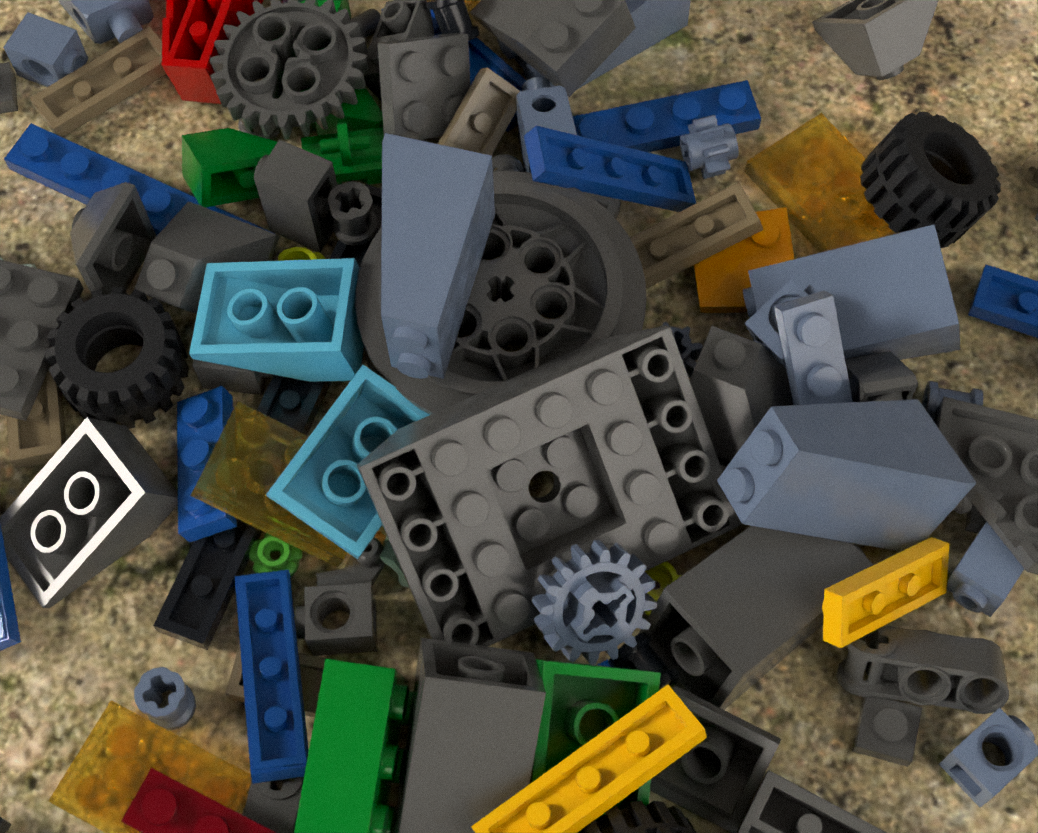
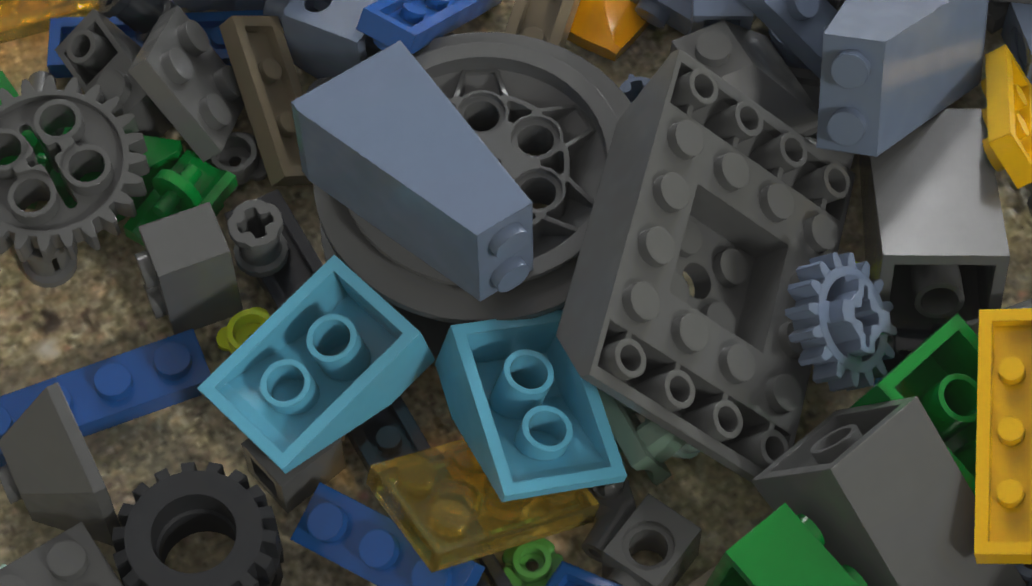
camera: 50 degrees left, 5 degrees down
dark grey slope [135,201,280,314] -> none
green slope [182,128,277,208] -> none

